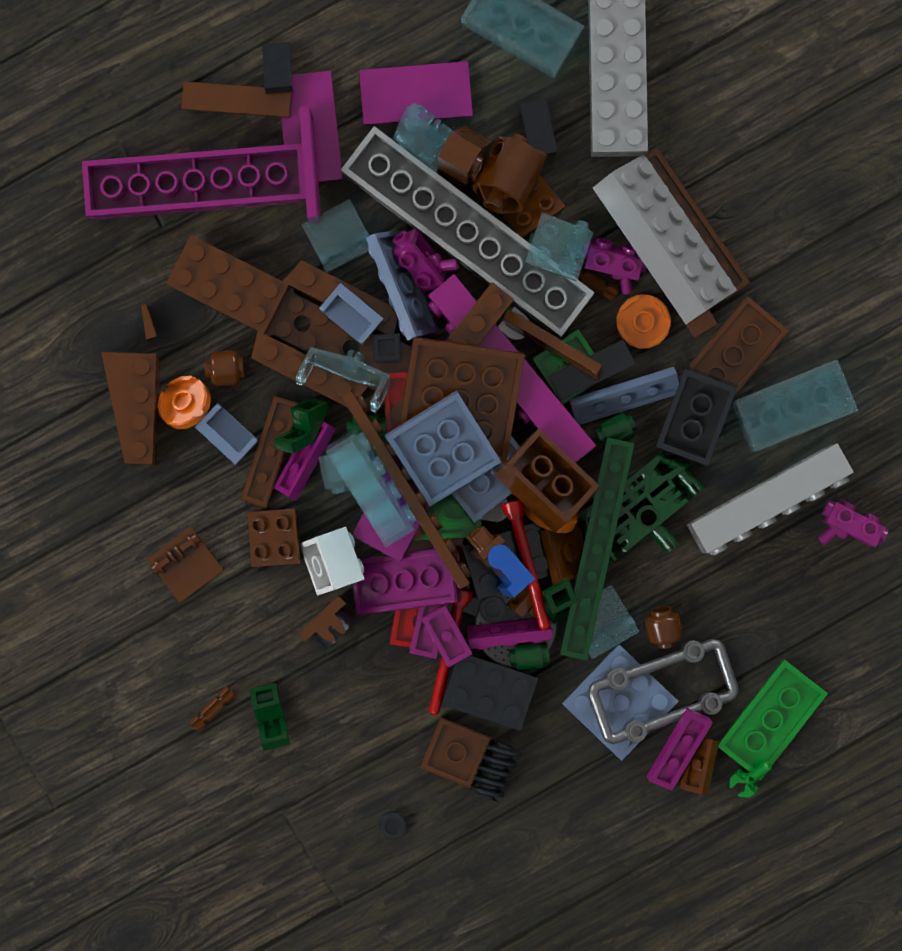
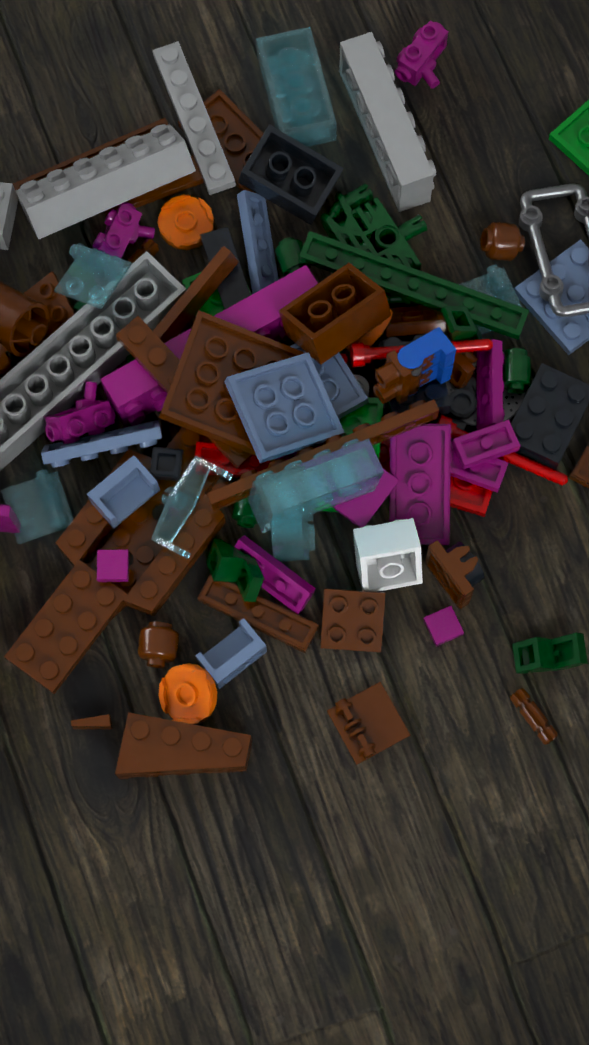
camera: 80 degrees left, 15 degrees down
none -> magenta tile [97,549,129,582]
none -> light grey plate [152,41,236,195]
none -> magenta tile [423,606,464,647]

